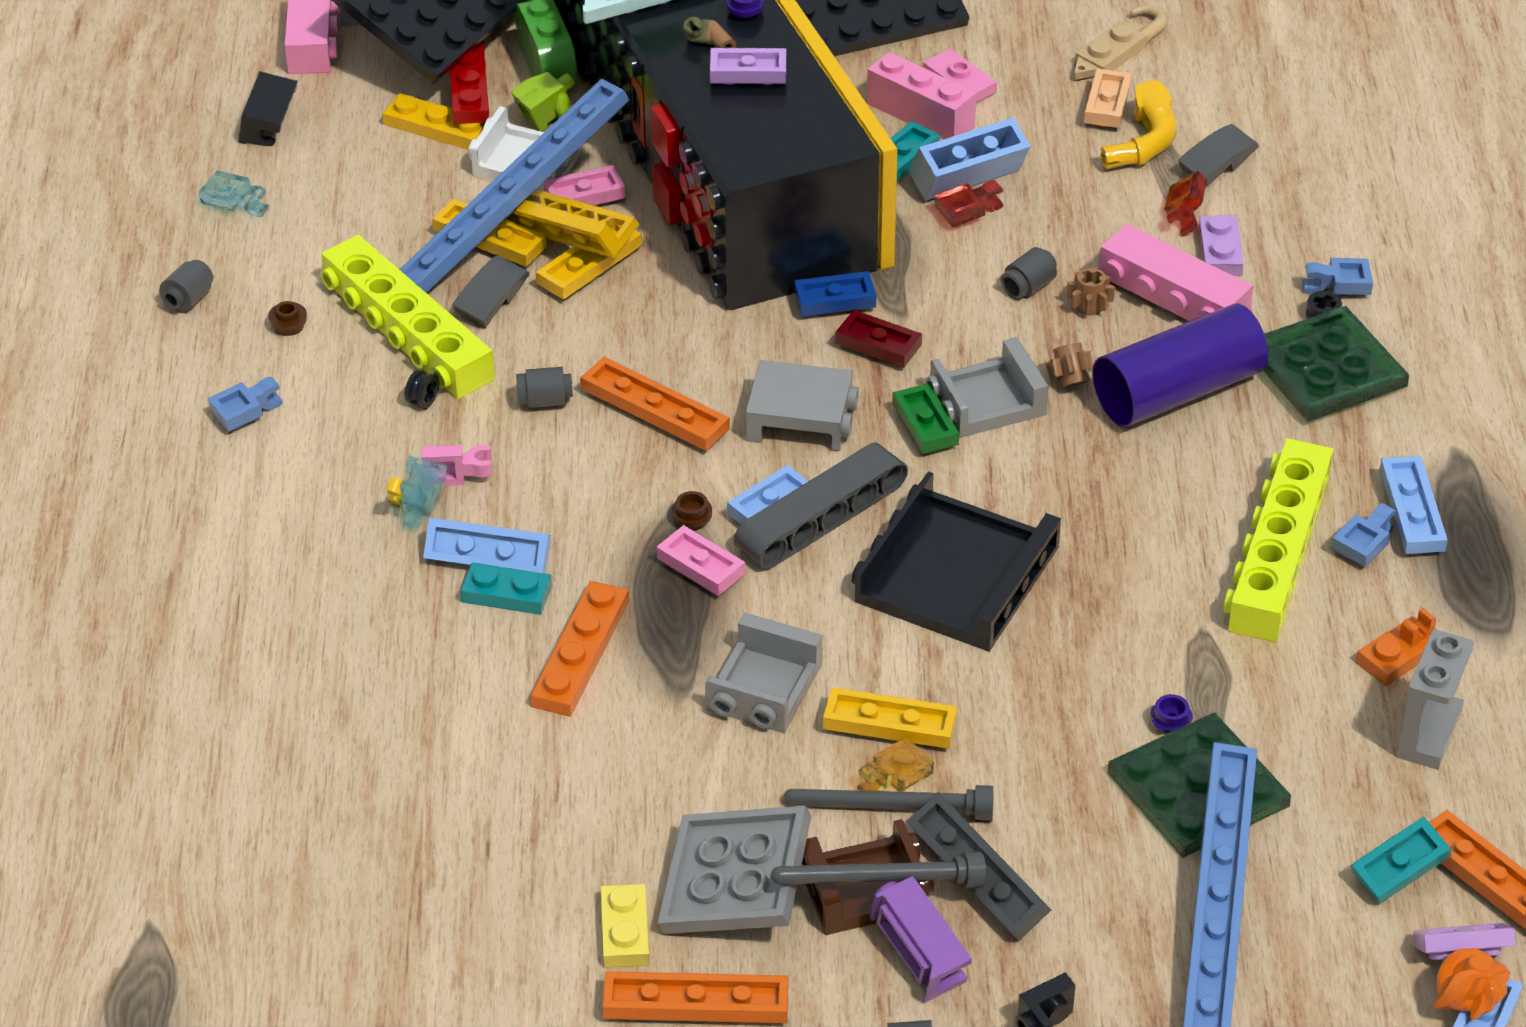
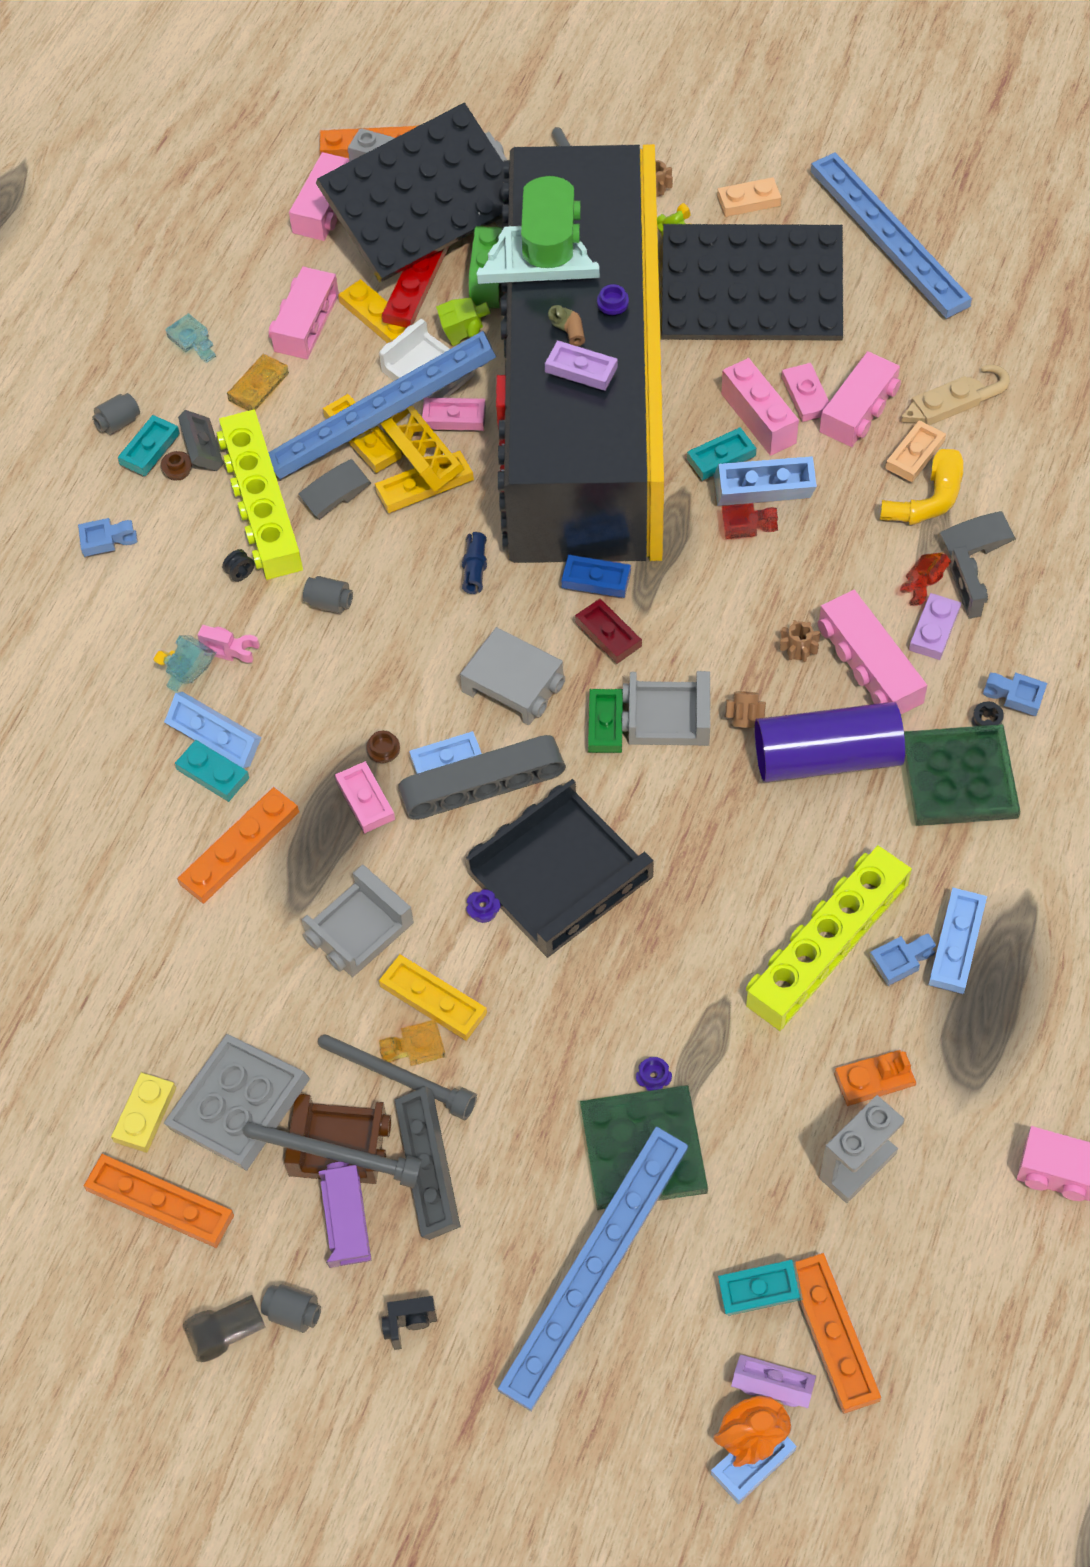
camera: 25 degrees right, 15 degrees up
black hinge [238,71,298,146] -> none
orange plate [580,356,730,451] -> none
dark grey brick [1001,247,1057,300] -> none
none -> teal plate [118,415,180,476]
none -> dark grey plate [178,410,224,471]
none -> clear yellow plate [227,353,289,411]
none -> bright pink brick [269,267,339,360]
none -> dark blue pin [462,532,487,594]
none -> dark purple plate [466,889,500,923]
none -> bright pink brick [820,351,901,447]
none -> dark grey plate [949,546,988,619]

